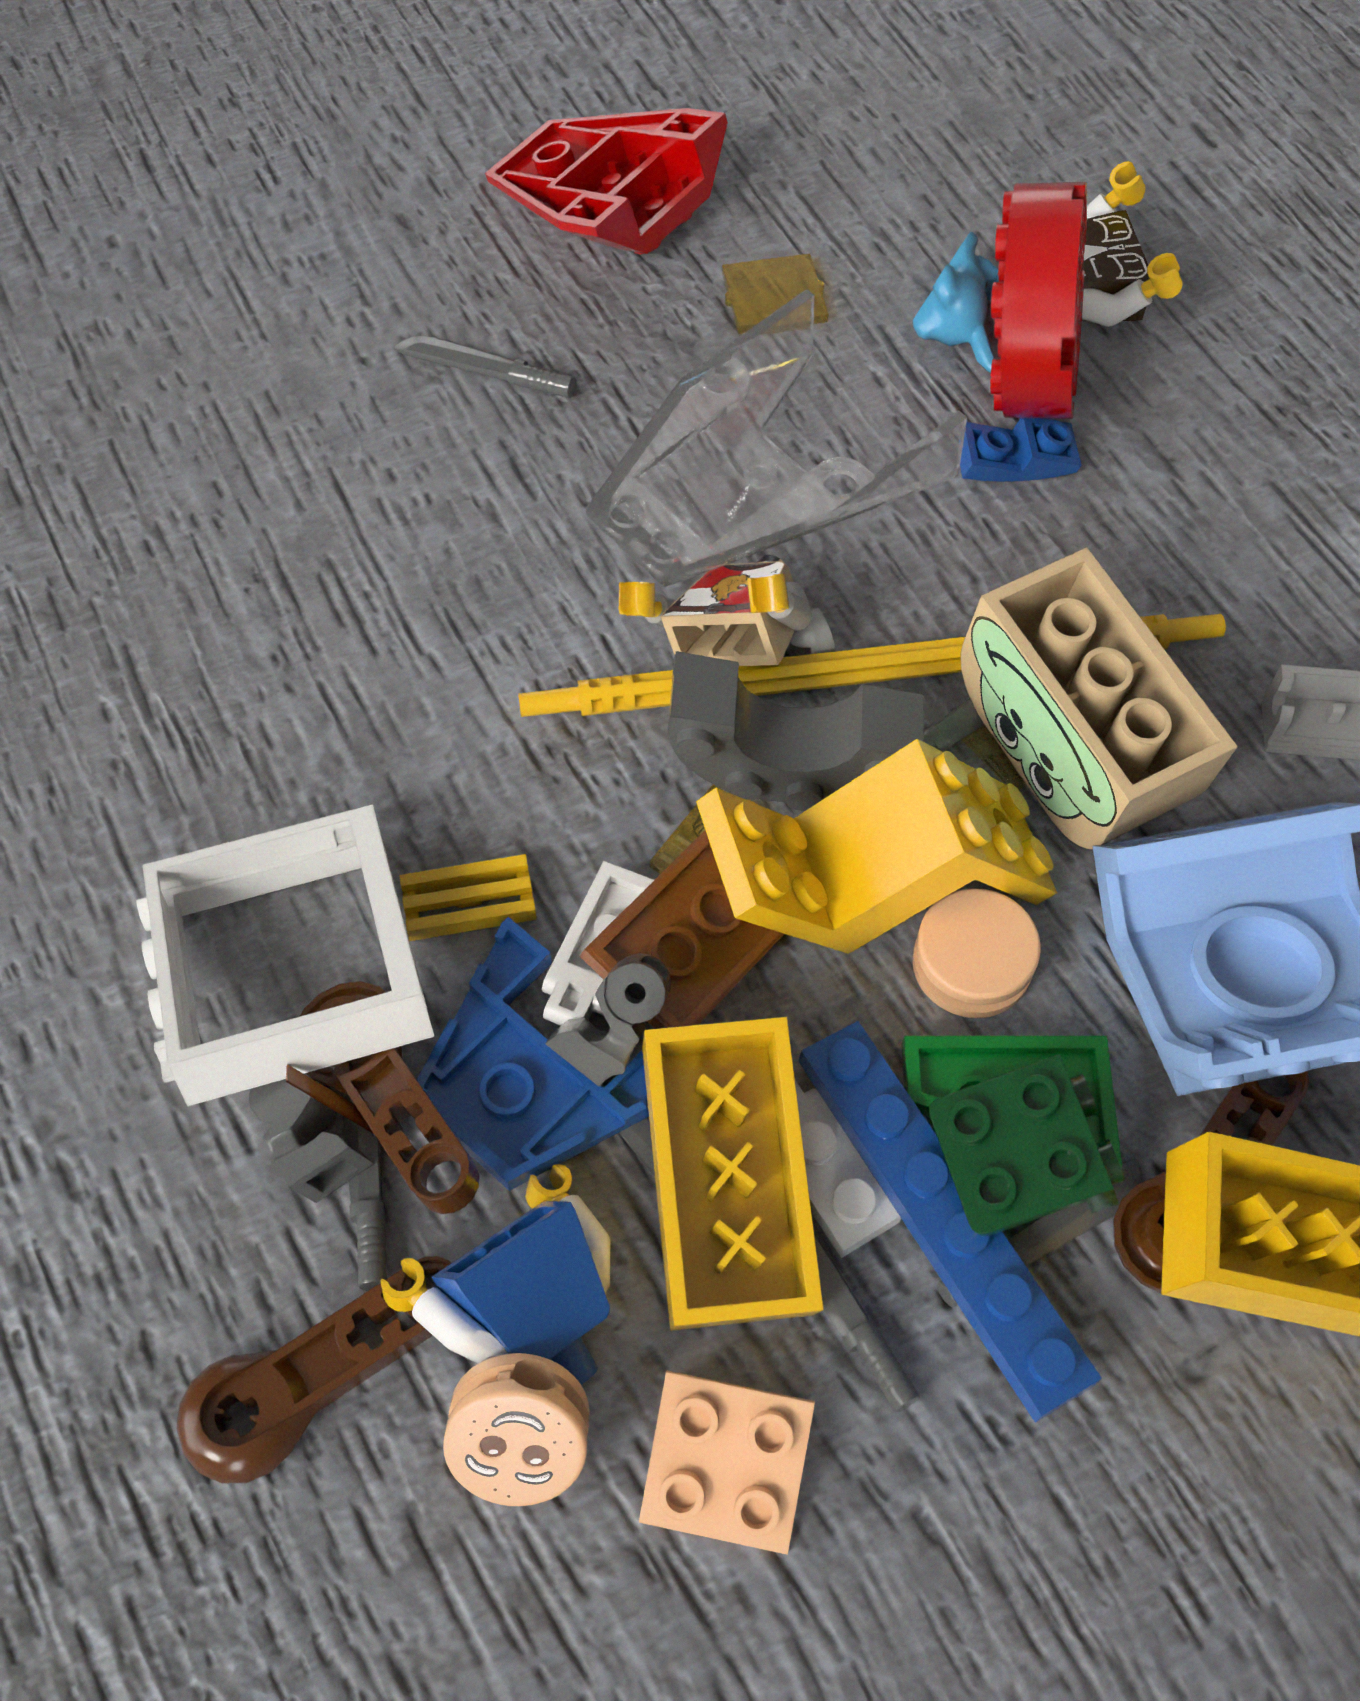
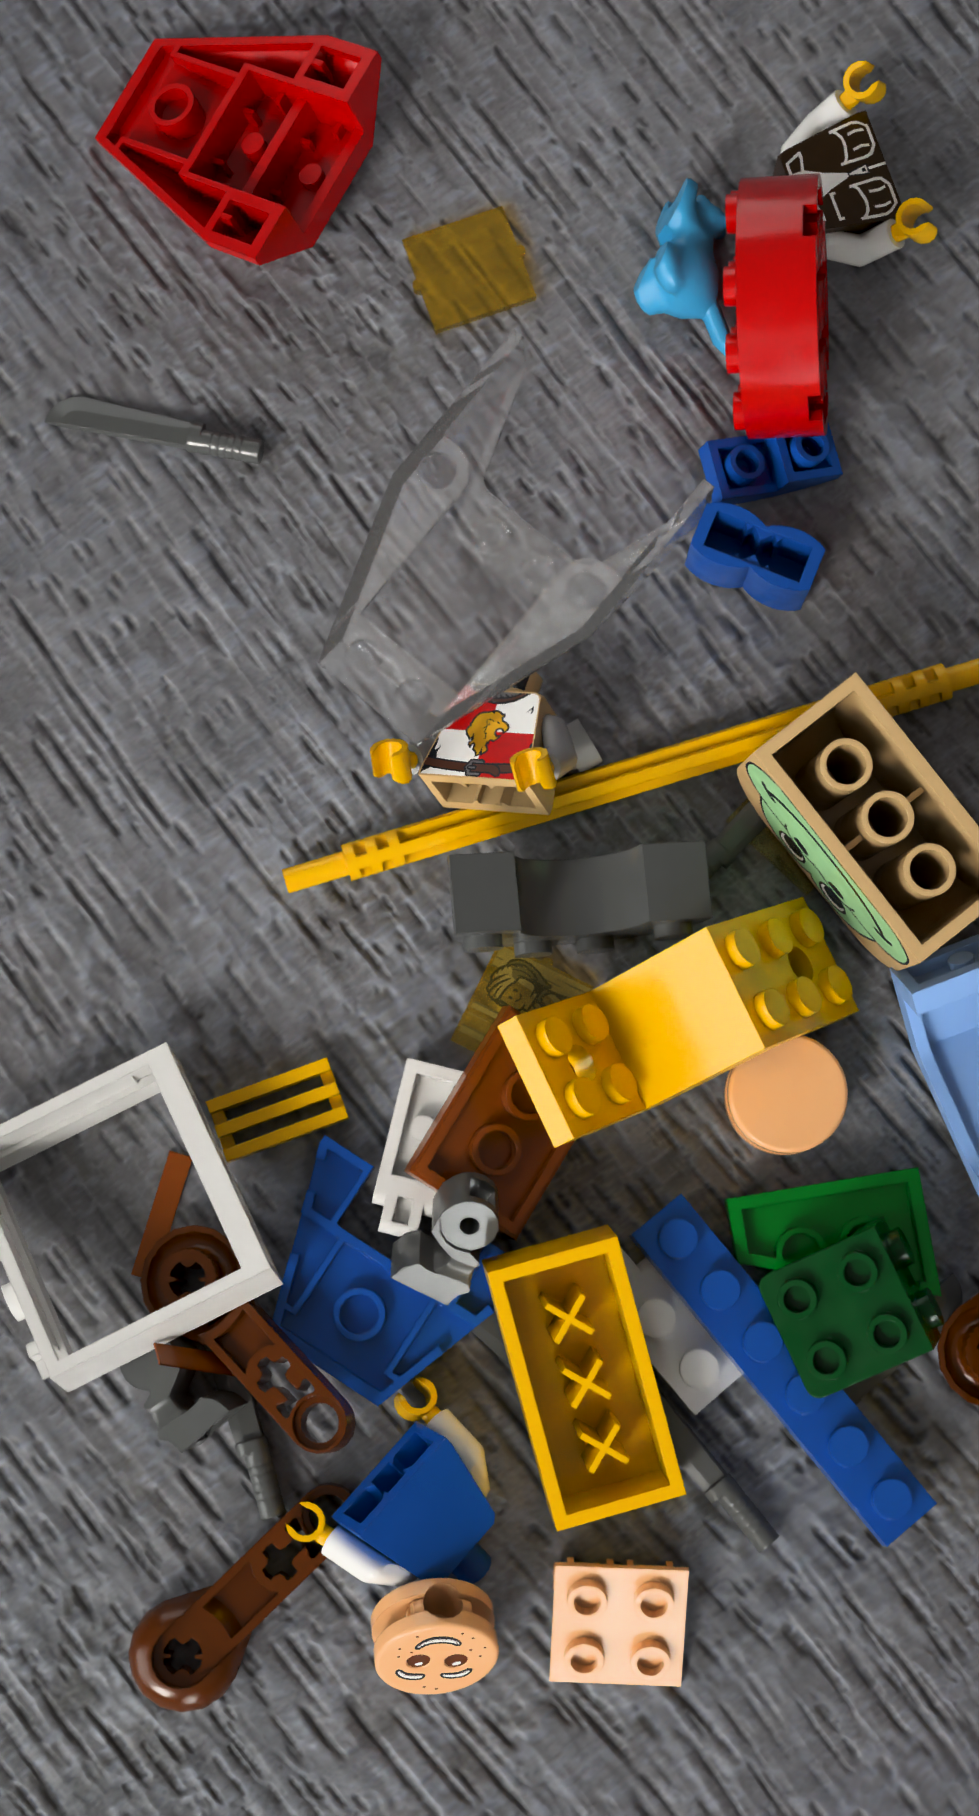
camera: 10 degrees left, 20 degrees up
none -> dark orange piece [131,1151,192,1277]
none -> blue brick [685,502,826,611]

